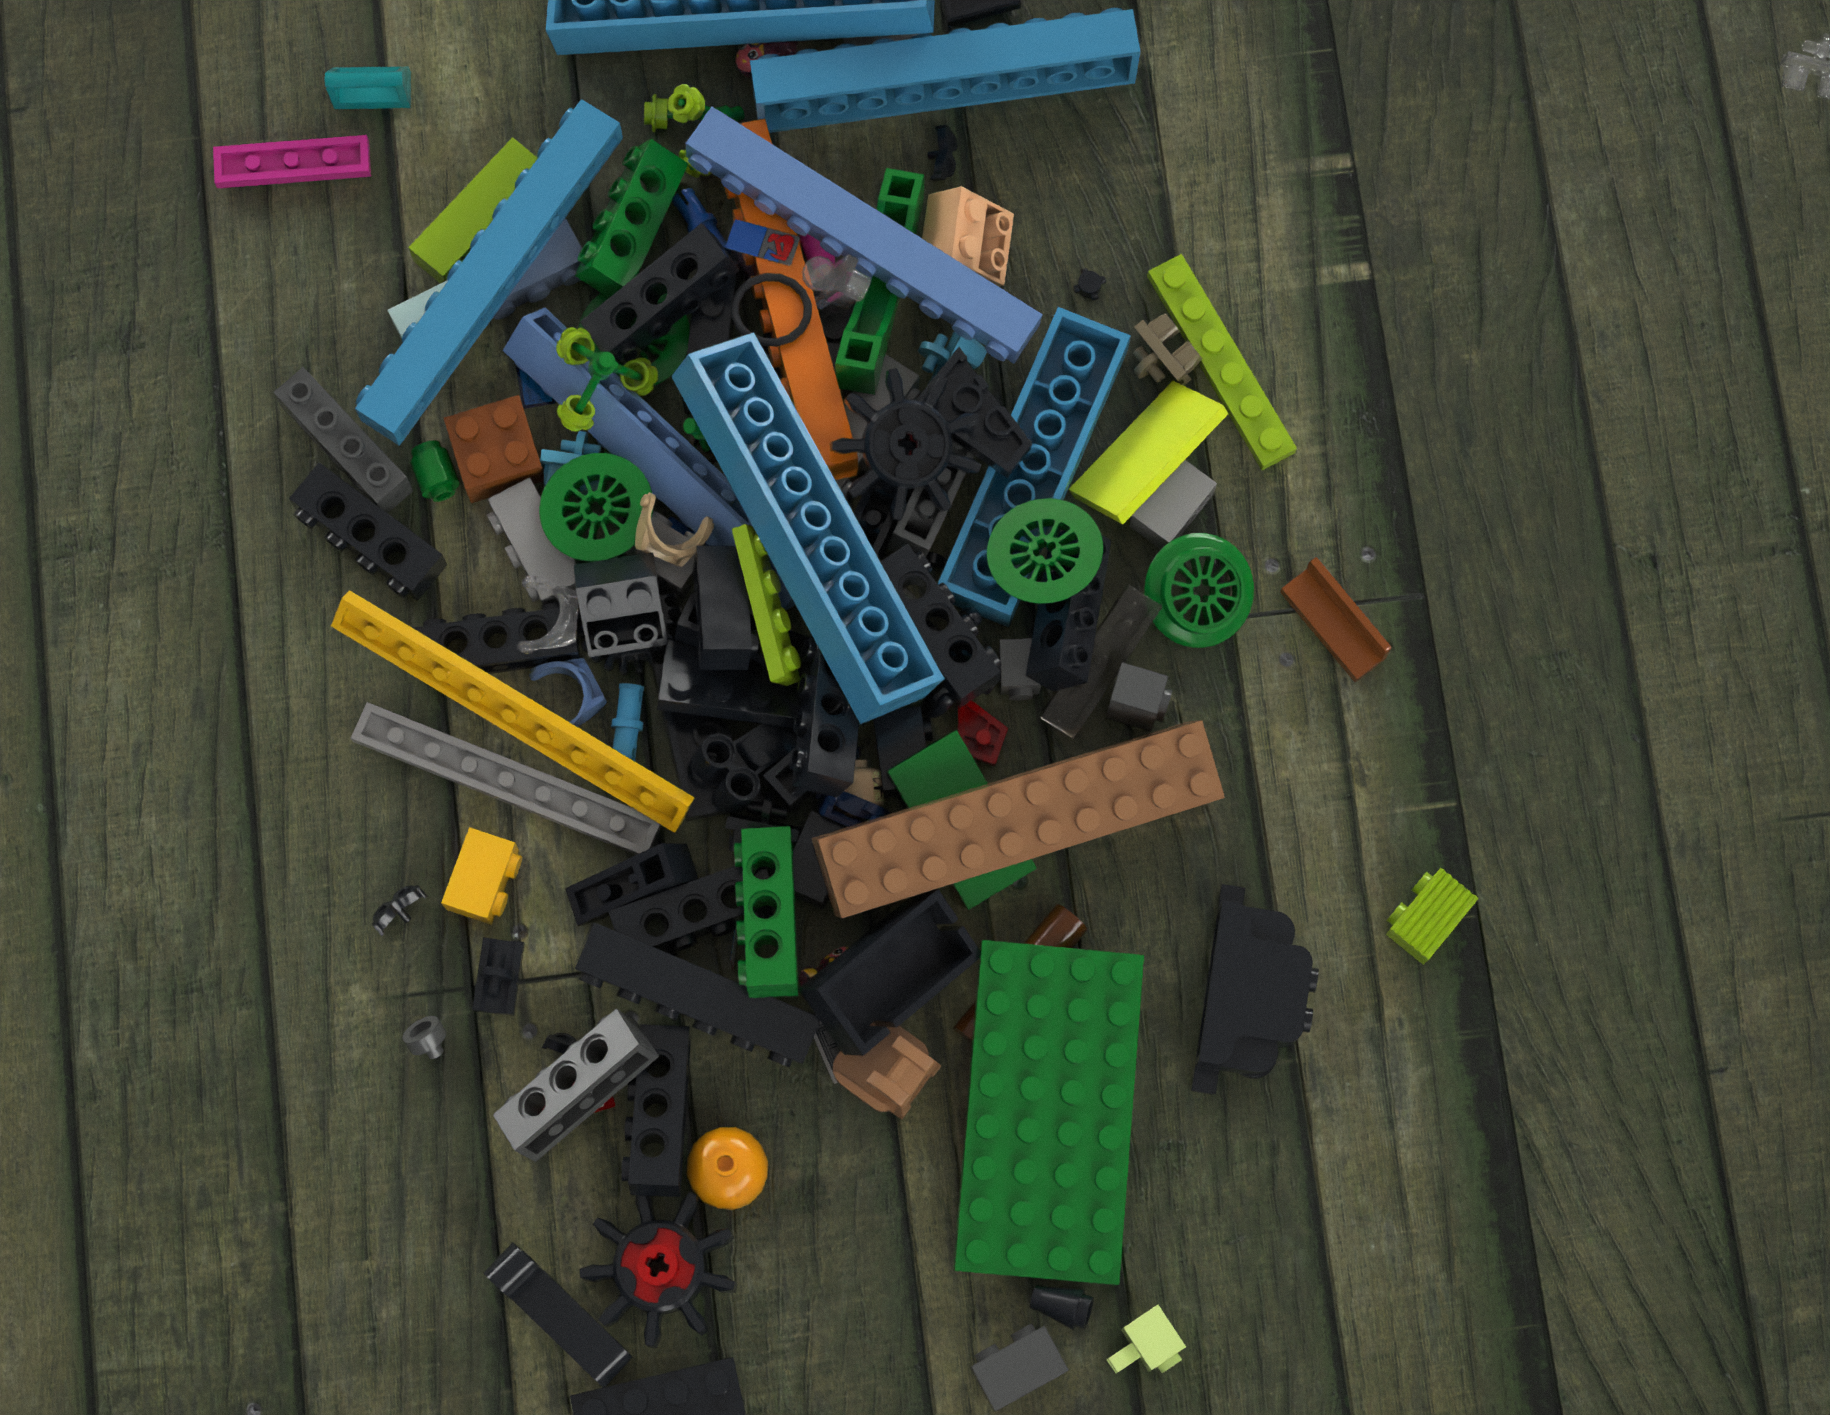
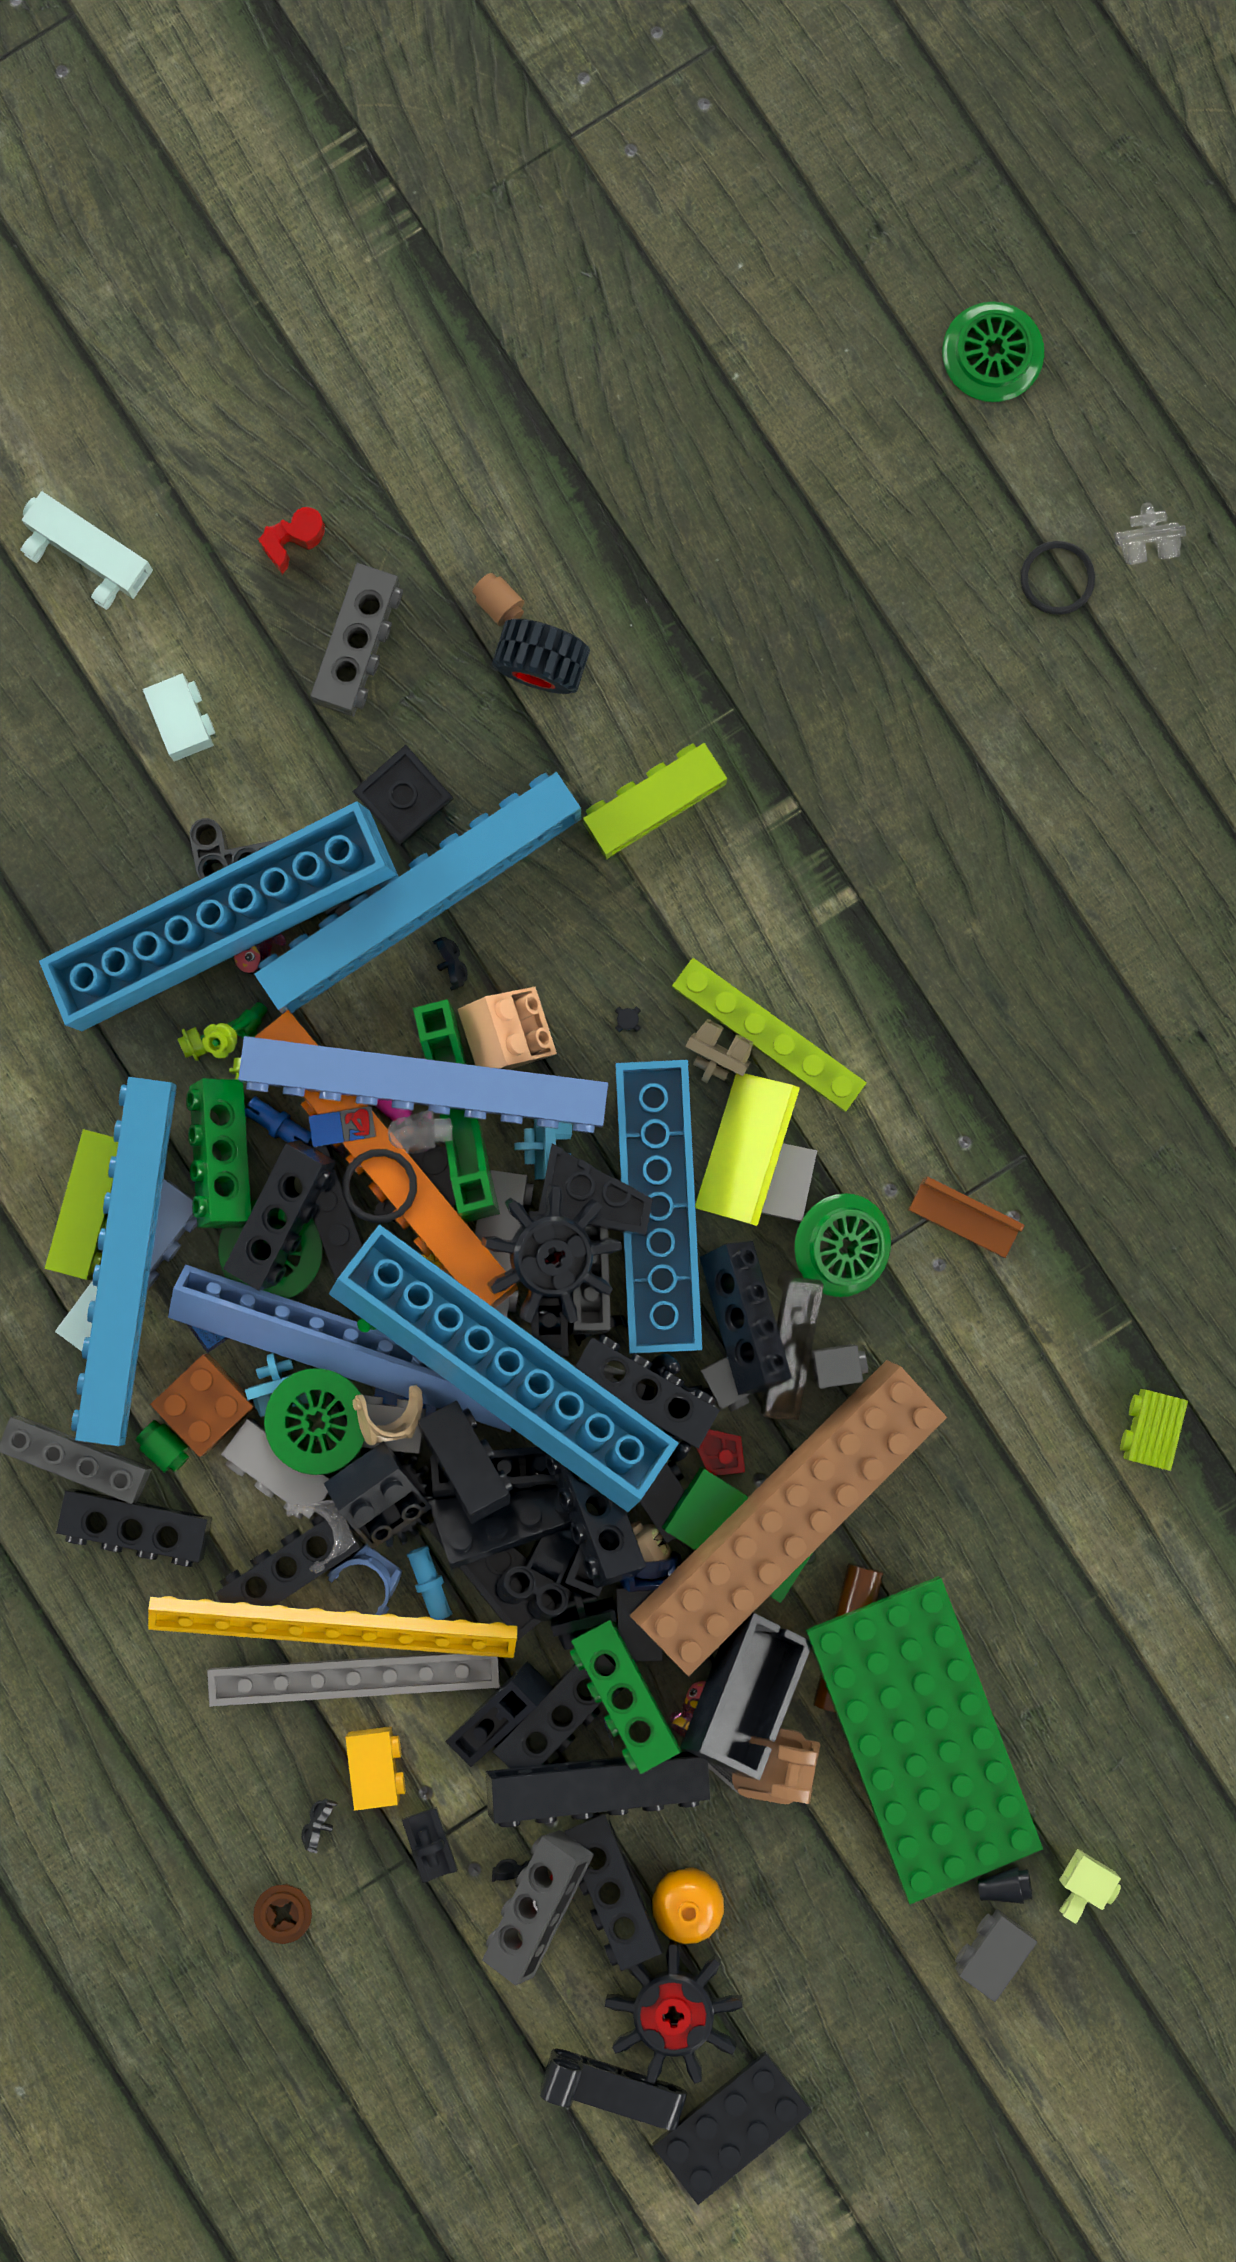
camera: 25 degrees left, 10 degrees up
dark grey tile [402,1016,446,1059] -> none
lime plant [556,327,658,431] -> none
lime plate [732,524,801,686] -> none
green piece [987,498,1103,604] -> none
black brick [1191,884,1319,1095] -> none
none -> reddish brown gear [254,1883,312,1944]
none -> lime brick [583,743,727,860]
none -> black tyre [1020,541,1095,615]

